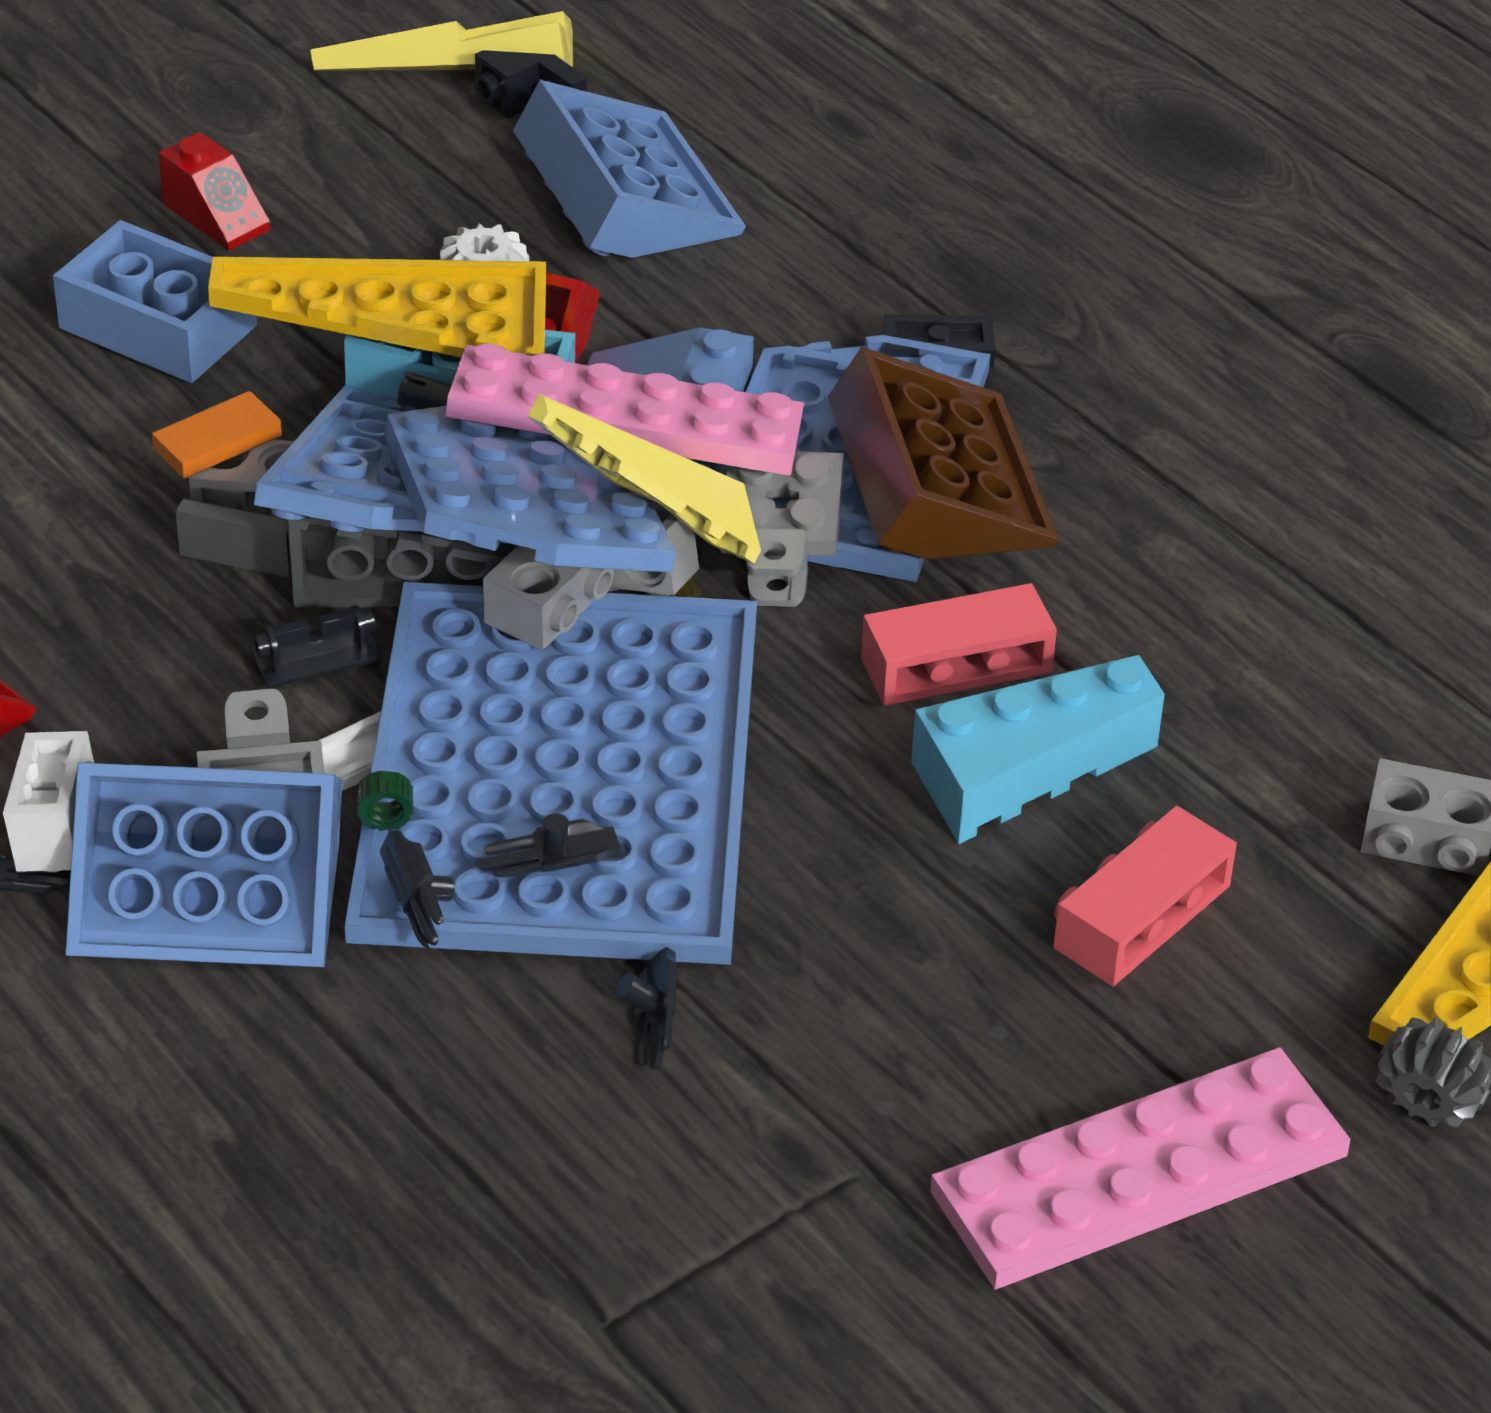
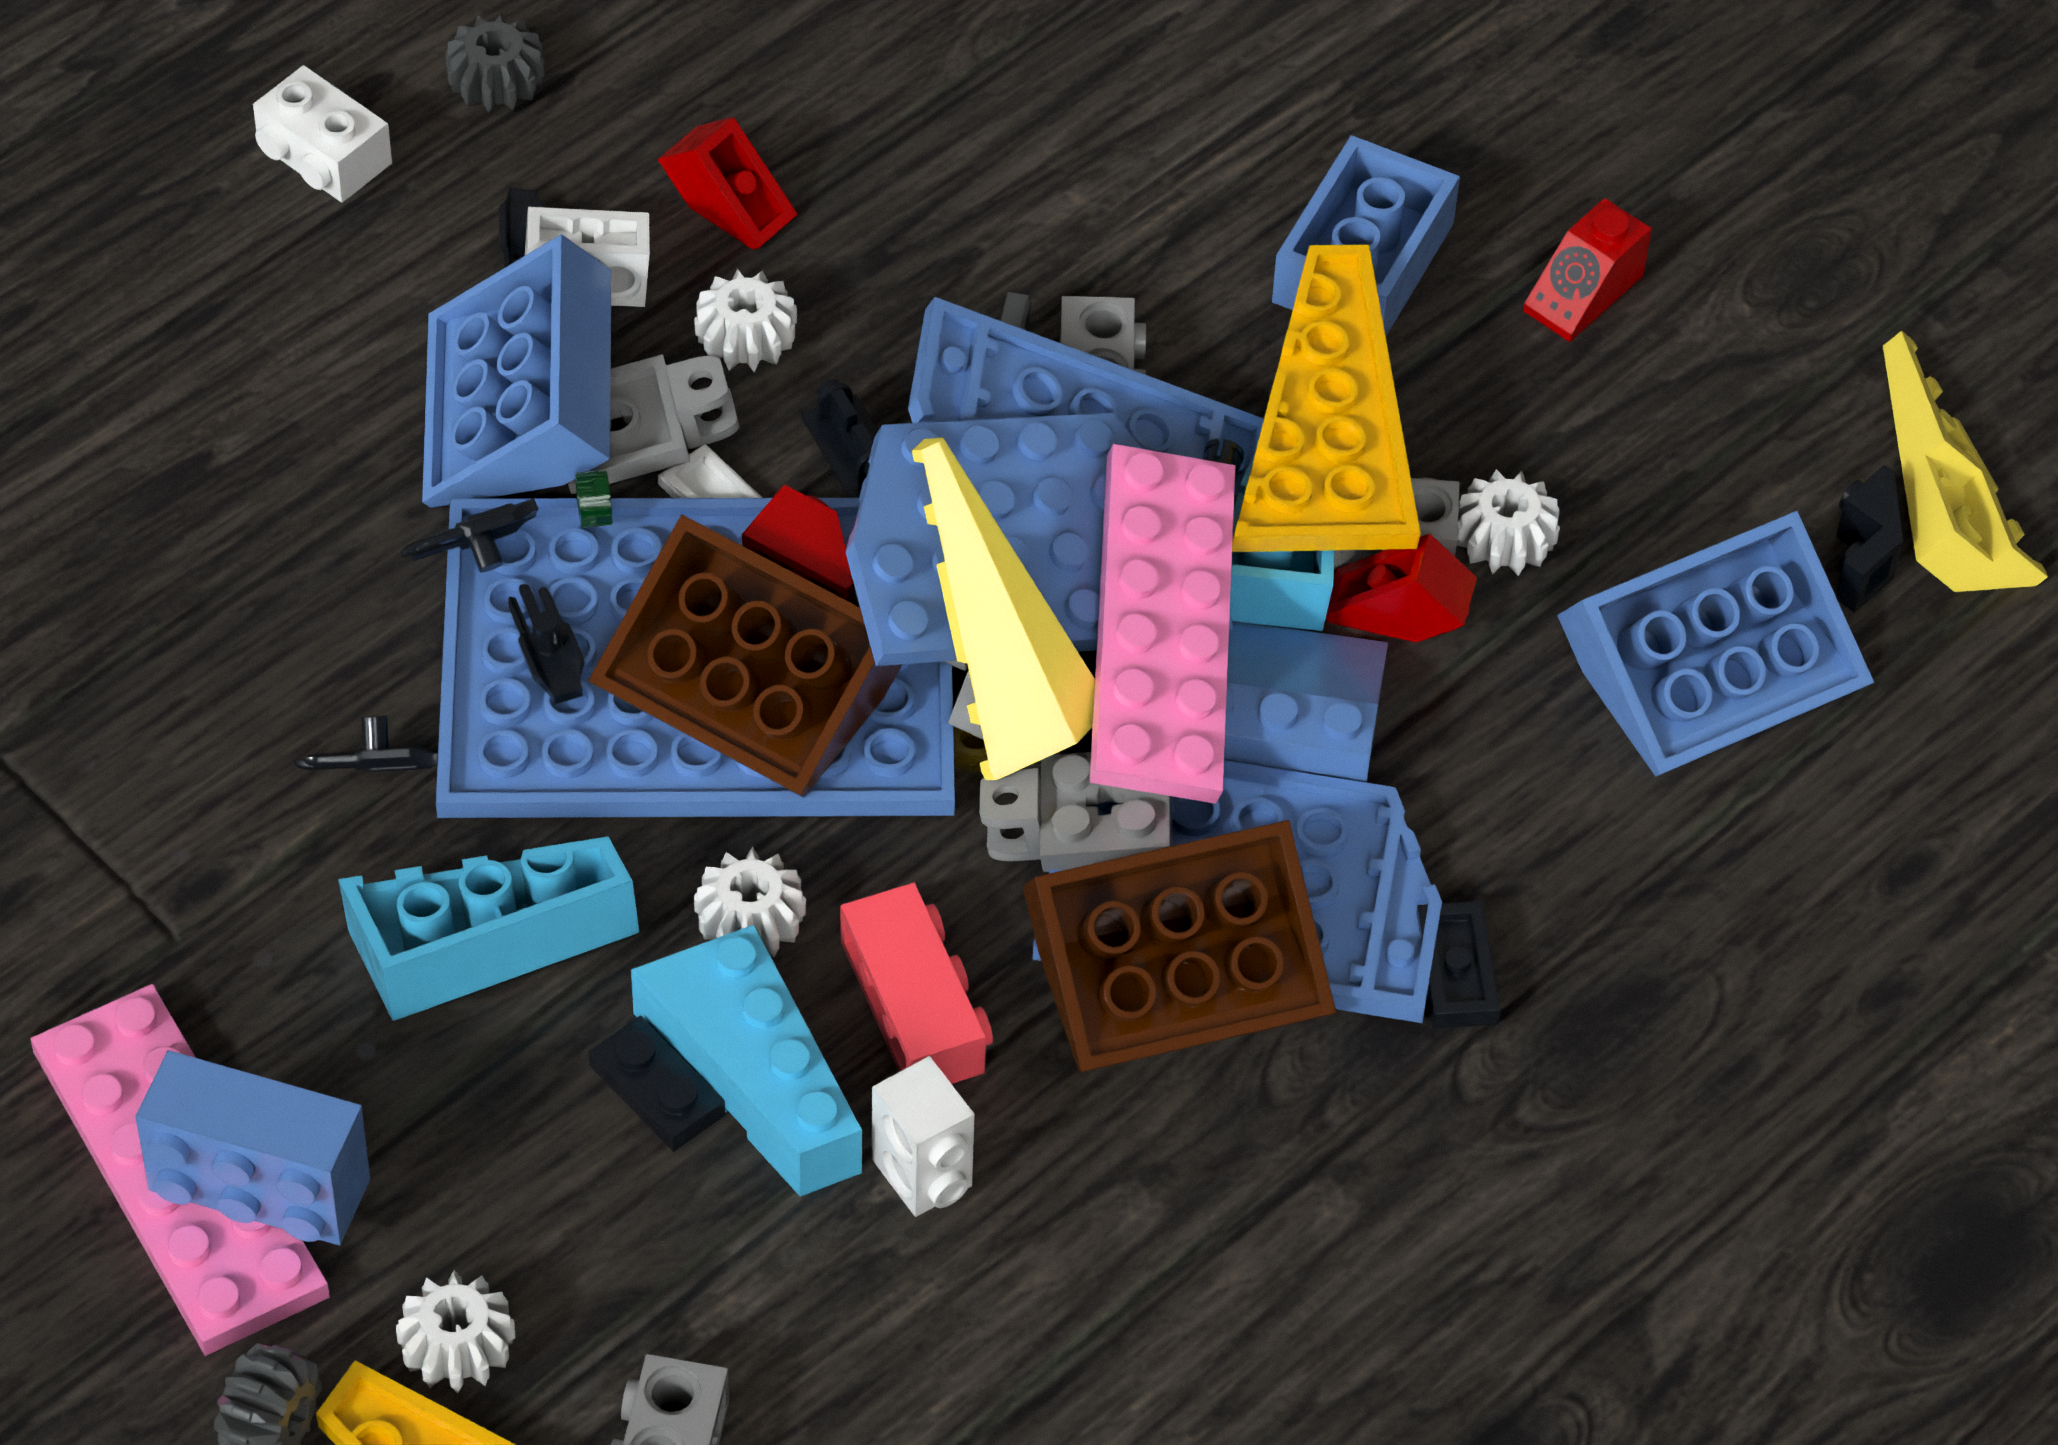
camera: 85 degrees right, 10 degrees up
orange tile [152,391,282,479] -> none
coral brick [1053,806,1237,987] -> none
none -> medium blue brick [135,1050,370,1246]
none -> medium azure wedge [338,836,639,1021]
none -> white gear [396,1270,515,1394]
none -> reddish brown slope [588,514,903,798]
none -> black plate [588,1015,725,1152]
none -> white gear [694,269,797,372]
none -> white gear [694,847,806,957]
none -> red slope [742,484,855,605]
none -> white brick [872,1056,975,1217]

